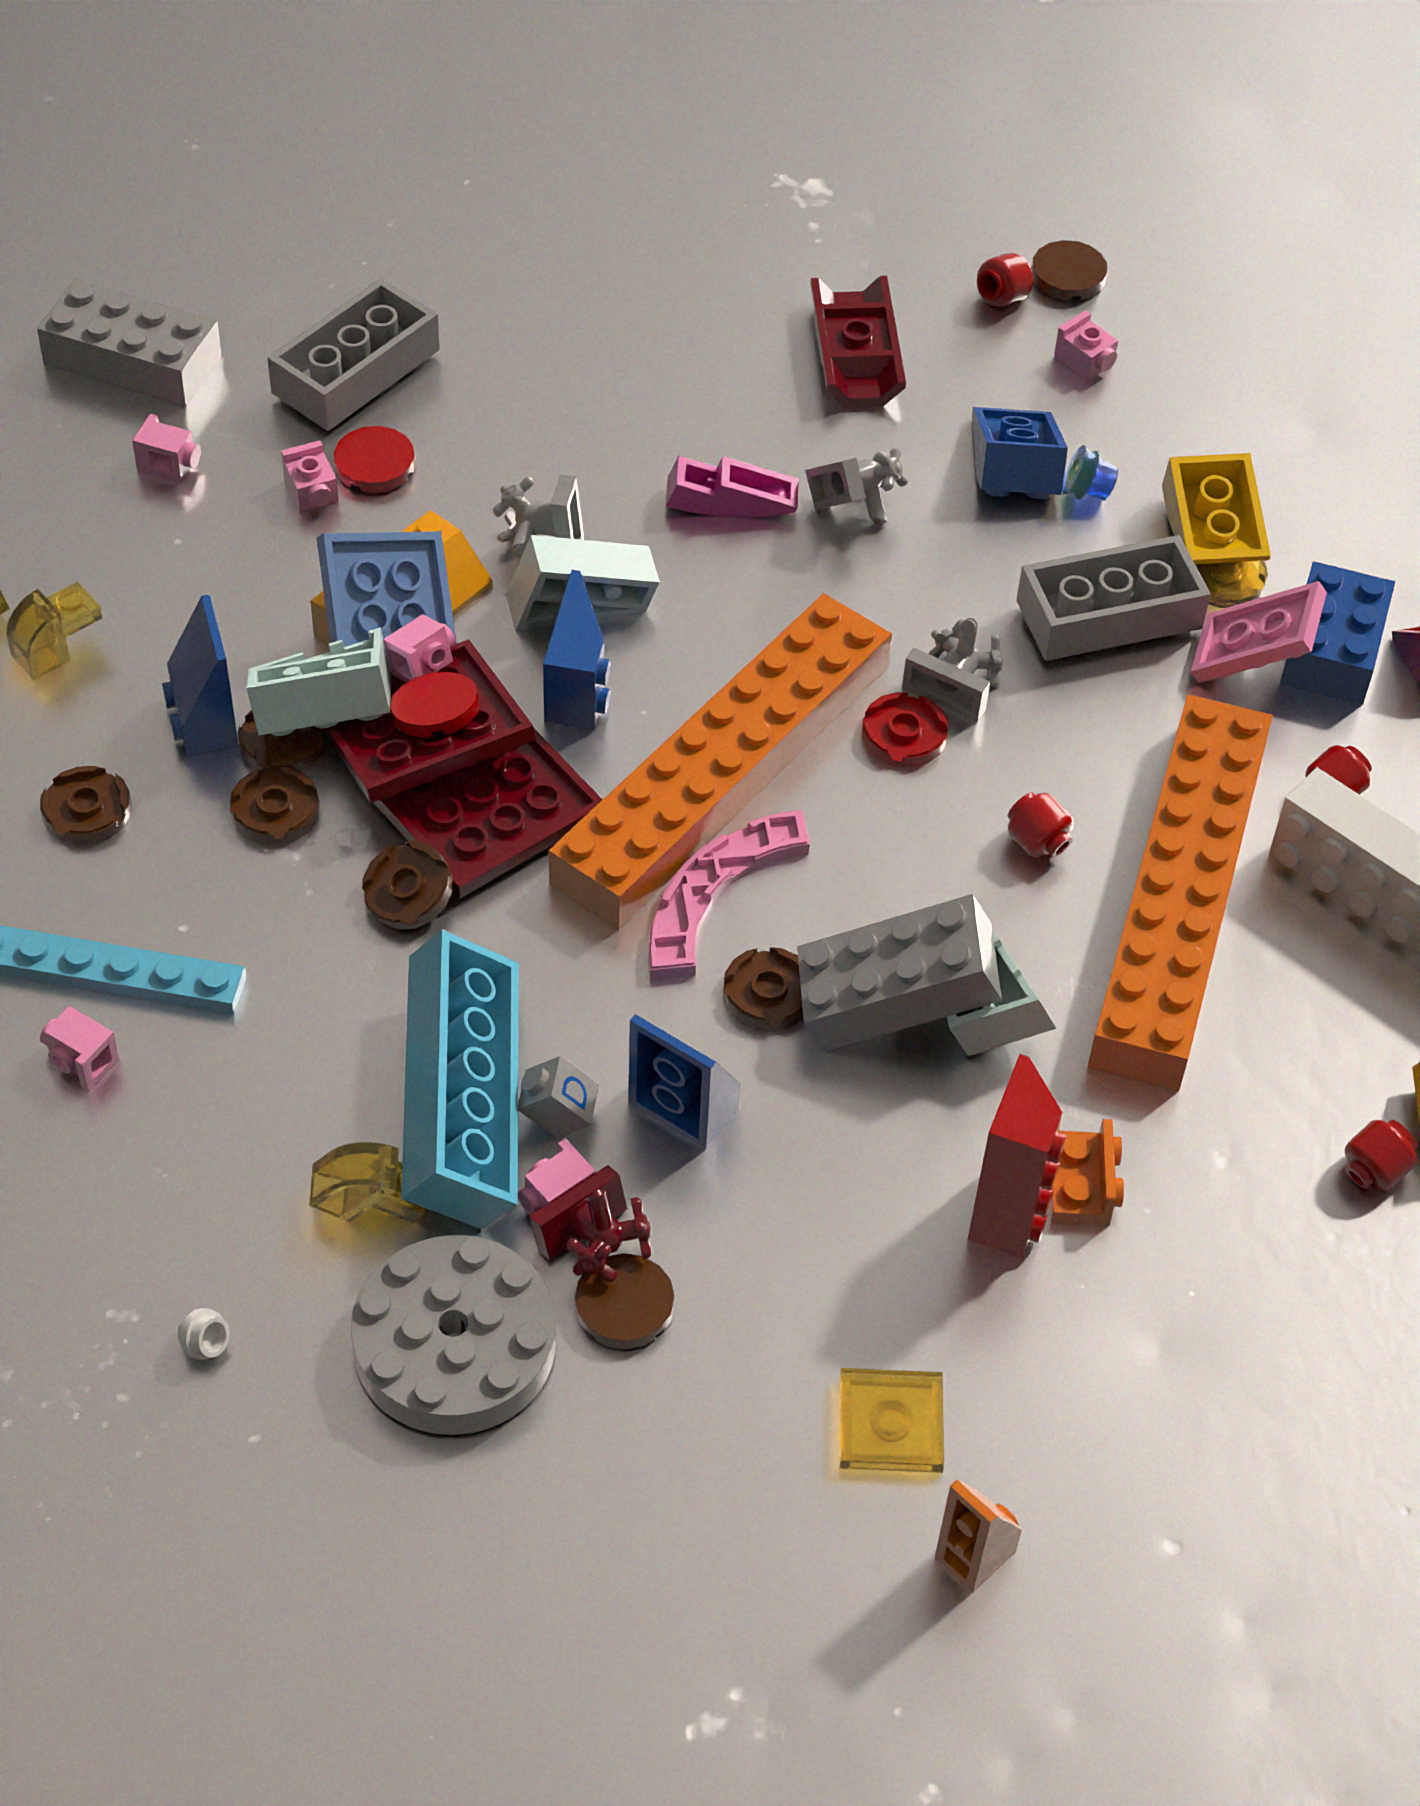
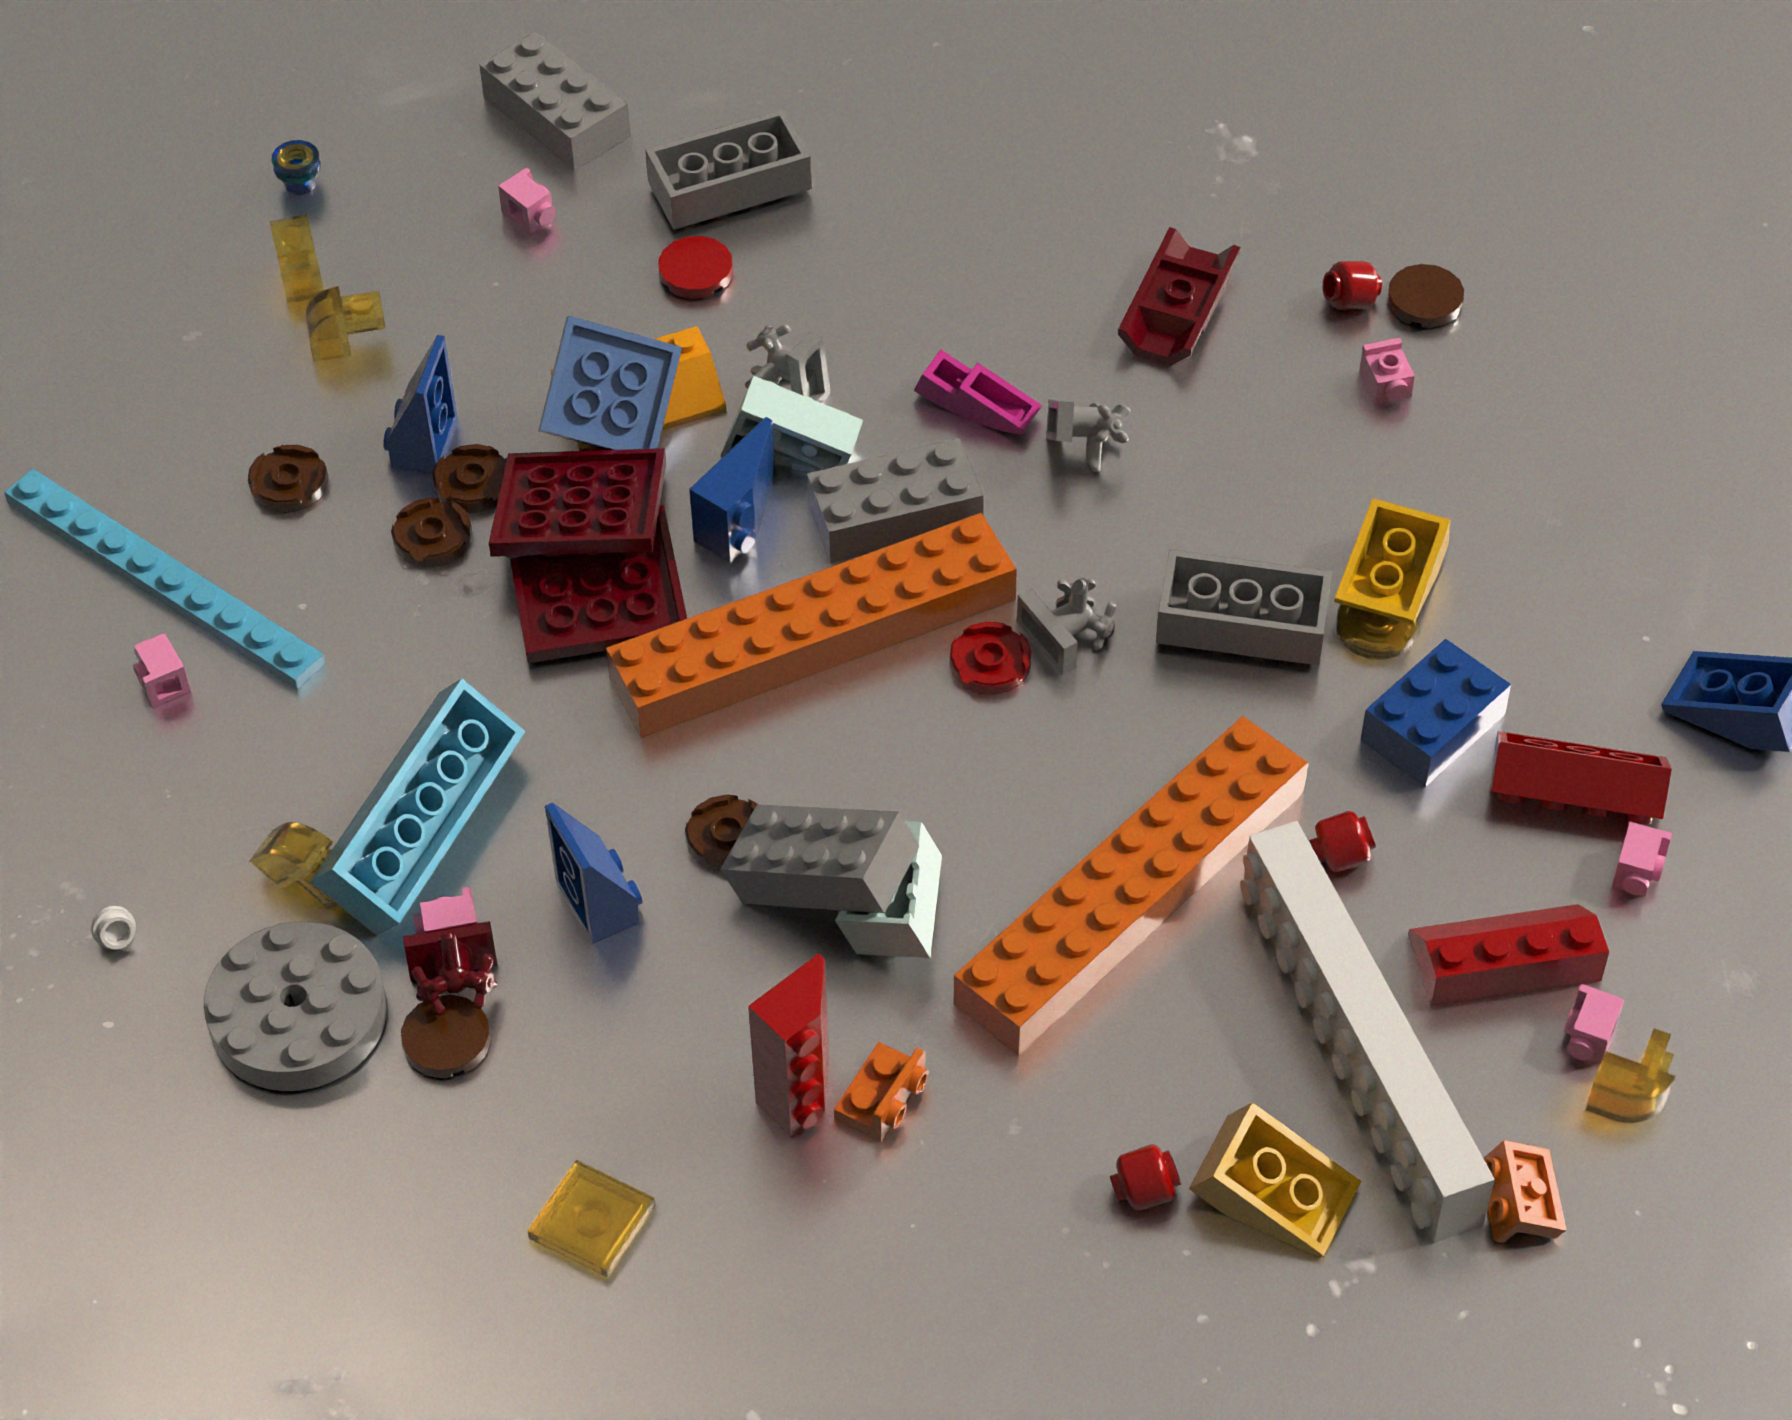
camera: 30 degrees right, 0 degrees up
light aqua wedge [246,627,391,736] -> none
bright pink brick [281,440,339,513] -> none
reddish brown tile [362,841,453,930] -> none
bright pink brick [383,614,456,683] -> none
red tile [390,672,479,738] -> none
light grey brick [518,1056,599,1138] -> none
bright pink tile [648,810,810,980] -> none
orange slope [935,1479,1022,1592] -> none
blue slope [972,407,1068,499] -> none
red head [1007,792,1074,859] -> none
clear blue piece [1062,445,1119,501] -> none
bright pink plate [1190,581,1327,683] -> none
none -> light grey brick [807,438,984,563]

